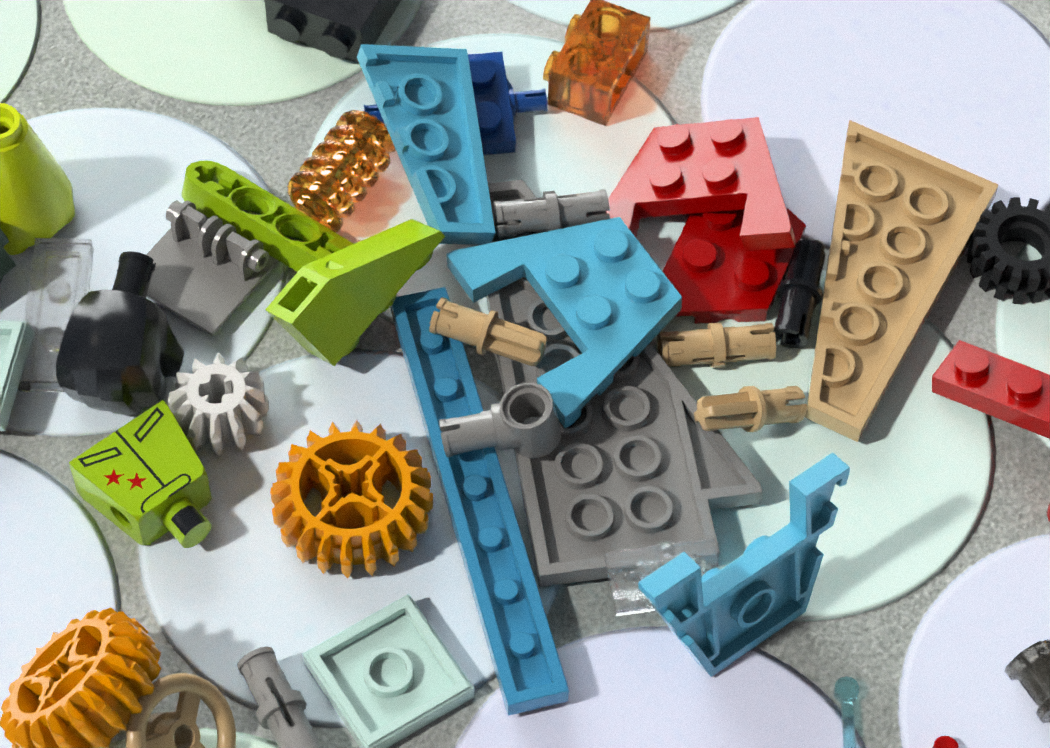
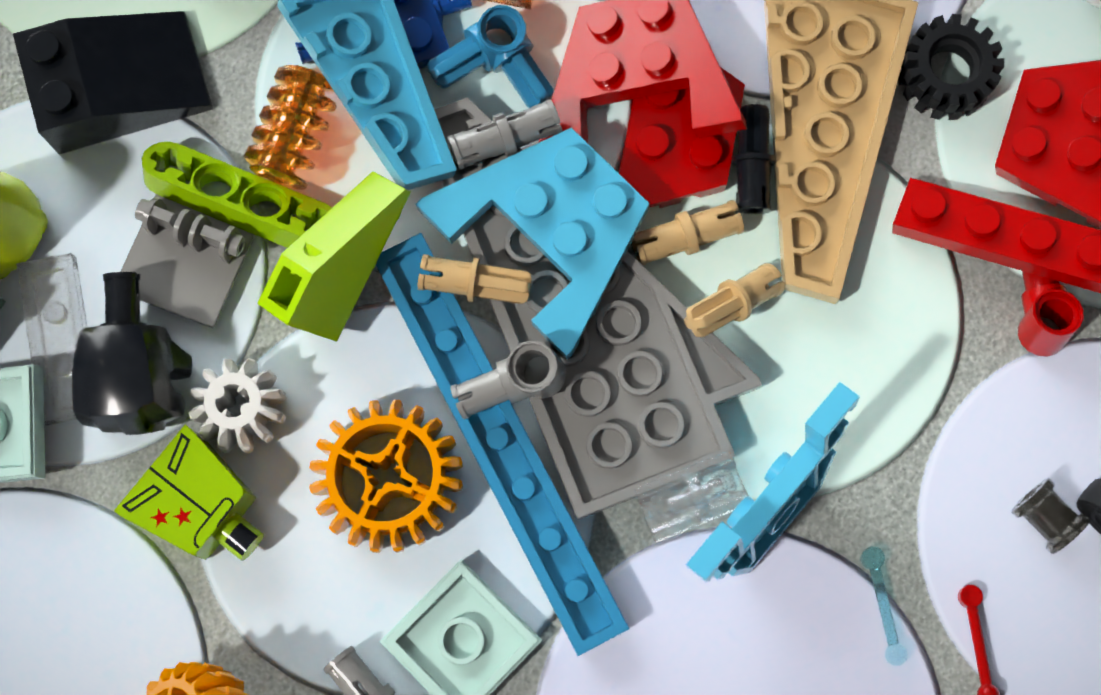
camera: 10 degrees left, 20 degrees up
none -> black slope [13,11,213,154]
none -> dark azure axle [427,5,553,108]

